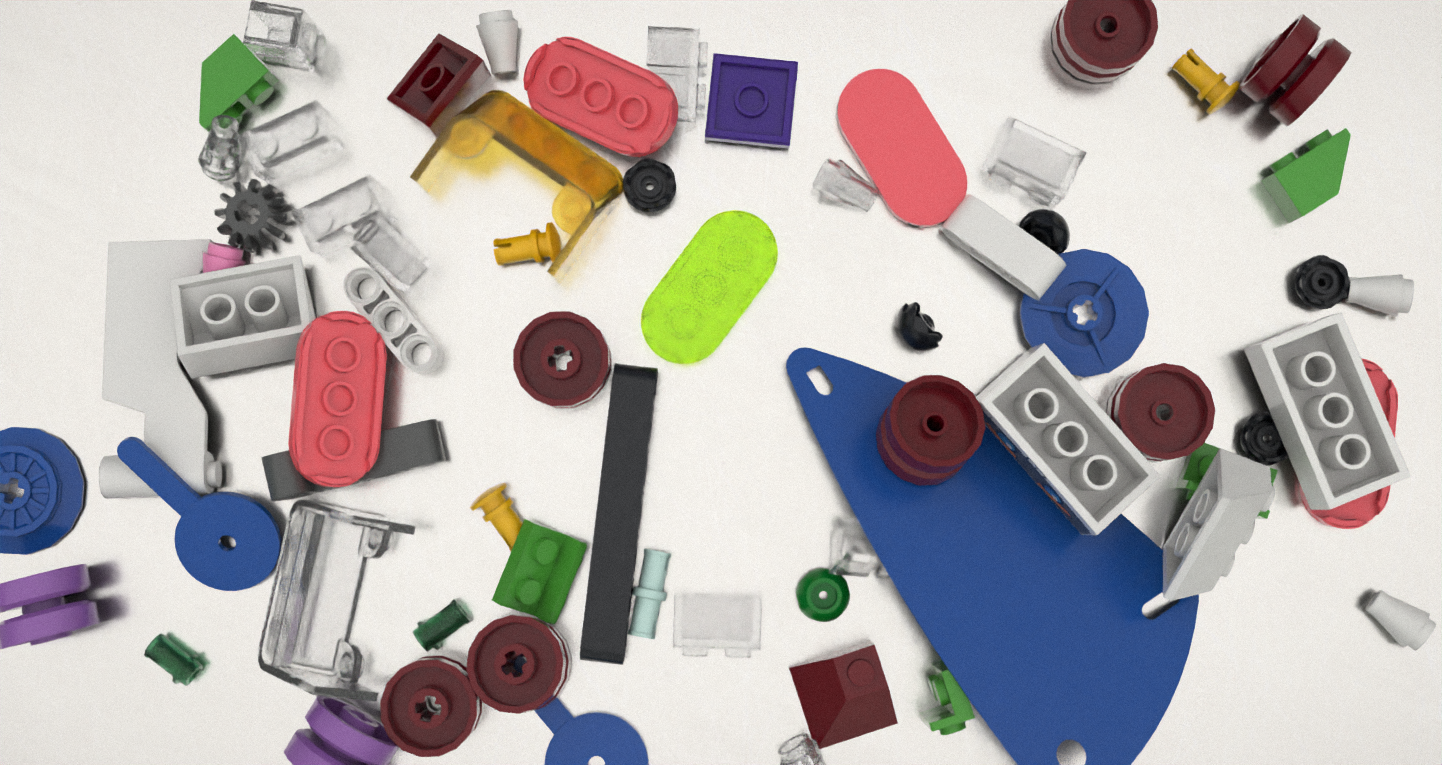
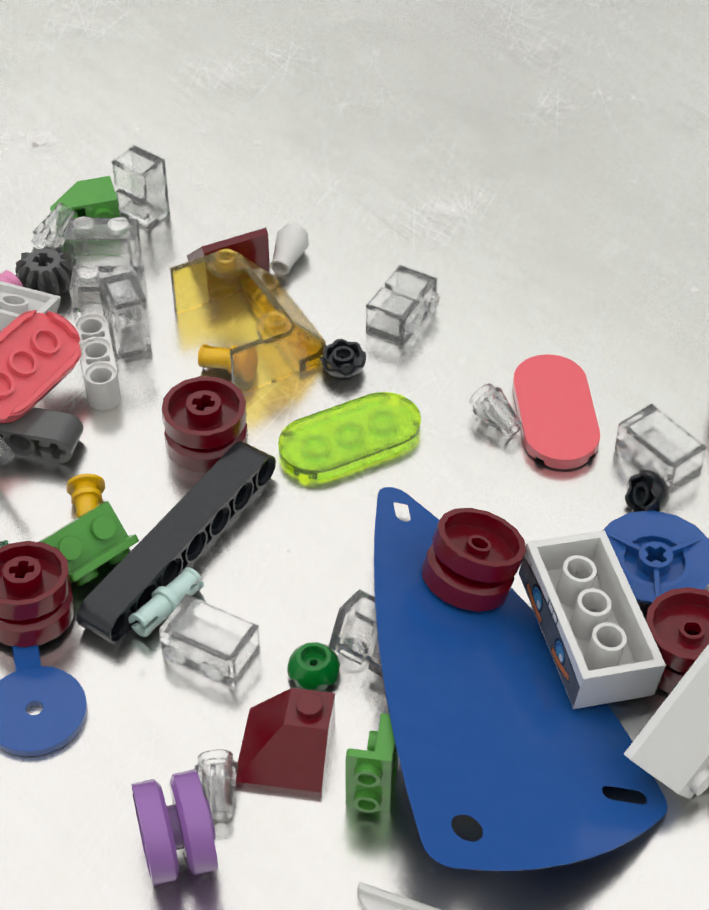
camera: 30 degrees right, 40 degrees down
coral tile [523,36,678,157] -> none
dark purple plate [705,53,798,149] -> none
black plate [896,302,943,351] -> none
white beam [941,194,1067,300] -> none

